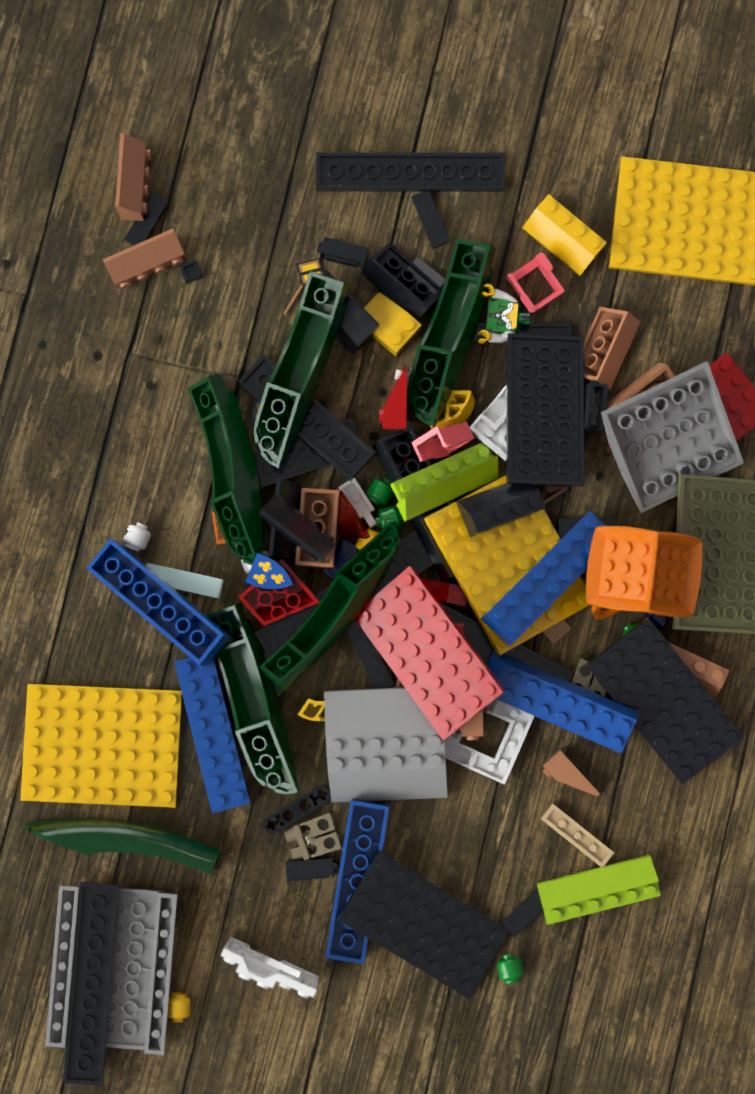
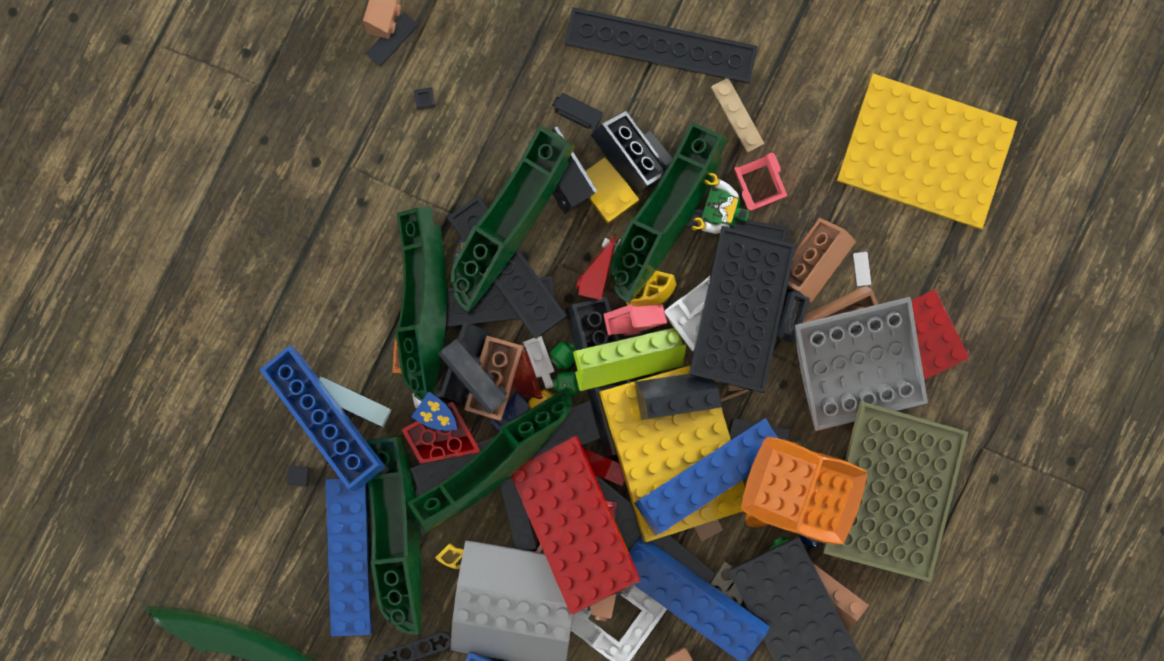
camera: 15 degrees right, 0 degrees up
yellow plate [20,684,182,808] -> none
nougat slope [103,228,187,289] -> none
white head [123,522,151,552] -> none
piece [284,258,323,315] -> none
black tile [411,191,450,249] -> none
yellow slope [522,194,607,276] -> none
none -> black tile [287,466,309,487]
none -> tan plate [711,78,764,154]
none -> white sticker [853,252,871,286]

